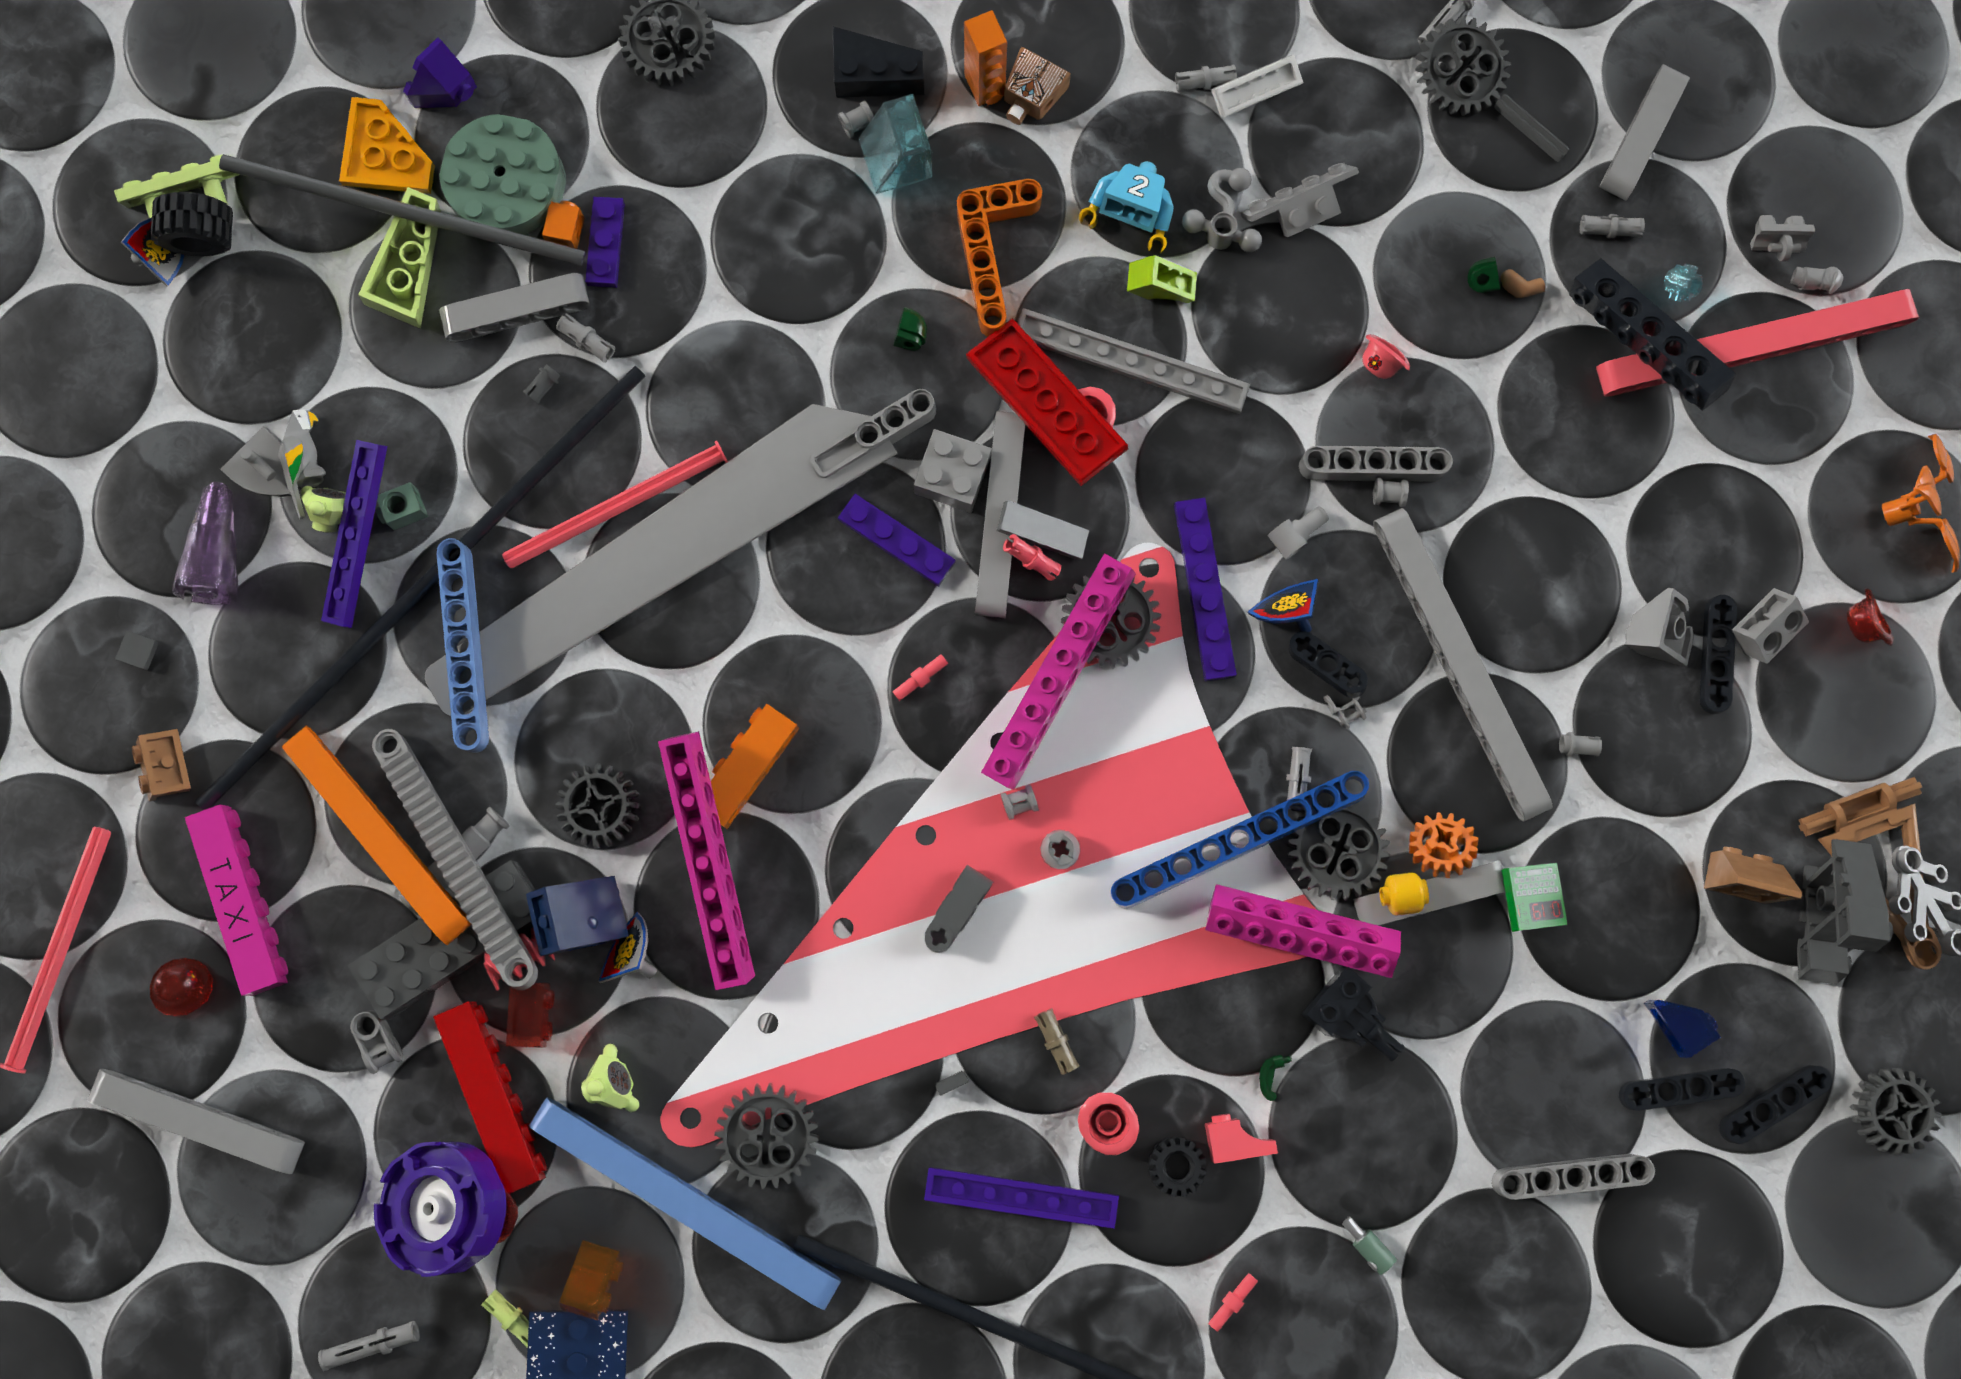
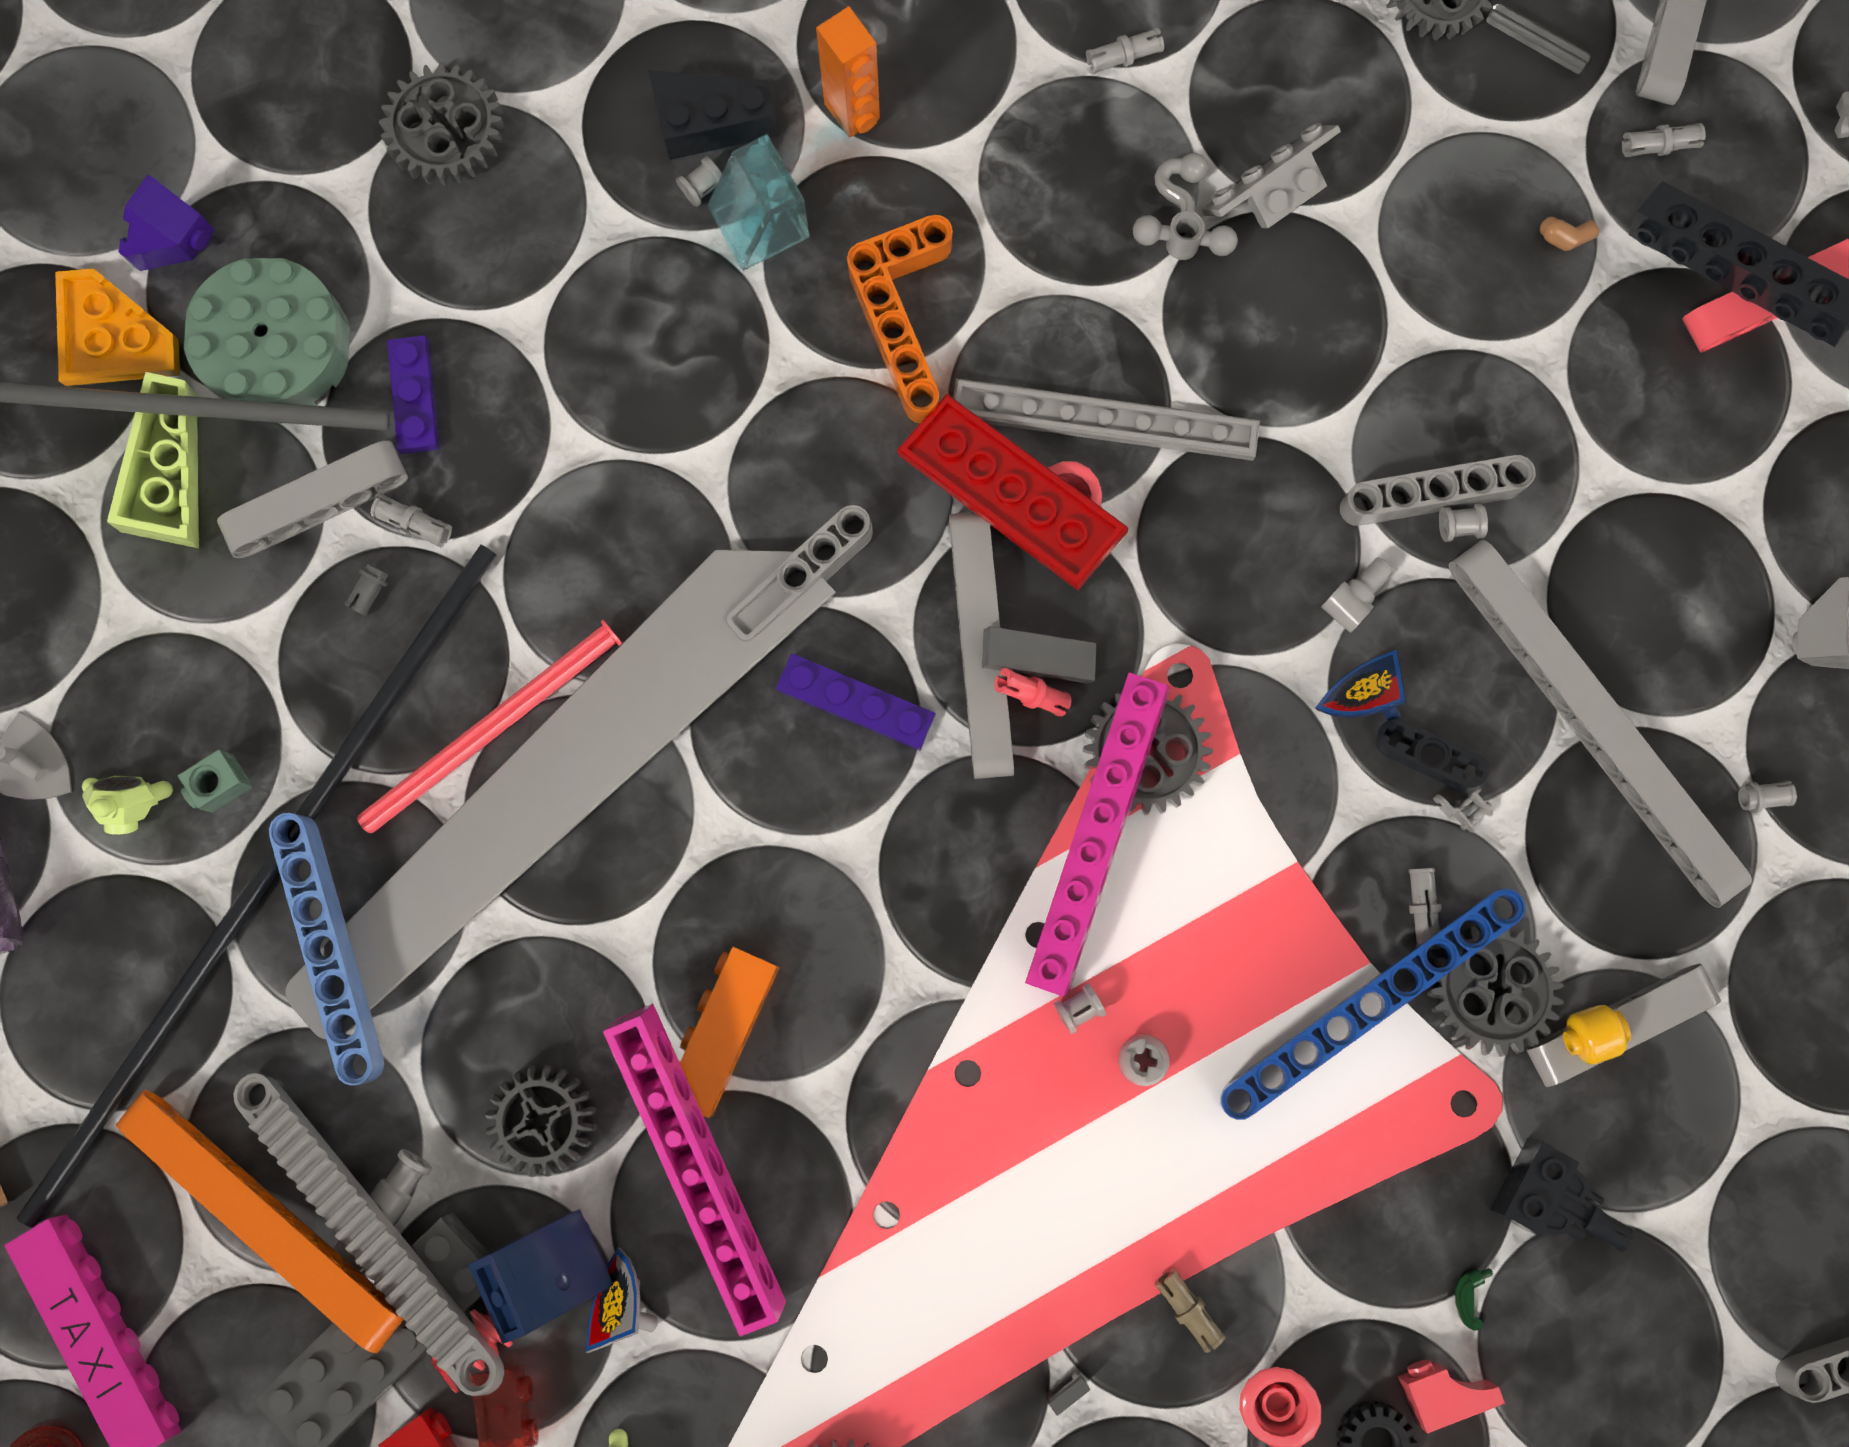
camera: 10 degrees left, 0 degrees up
light grey animal [278,410,326,519] -> none
dark purple plate [321,440,388,628] -> none
orange brick [542,201,585,249] -> none
coral bar [892,654,948,701] -> none
dark green piece [893,307,927,351] -> none
light grey brick [914,429,992,513] -> none
dark grey piece [925,865,994,953] -> none
medium nougat torso [1004,47,1071,125] -> none
medium azure torso [1079,161,1174,254] -> none
lime arch [1127,255,1197,303] -> none
dark purple plate [1174,498,1237,682] -> none
dark pink brick [1205,884,1401,978] -> none
white plate [1211,55,1304,118] -> none
coral hat [1362,334,1410,379] -> none
orange gear [1409,812,1478,878] -> none
dark green piece [1467,257,1500,292] -> none
tile [1502,863,1568,932] -> none
clear light blue gear [1664,263,1703,302] -> none

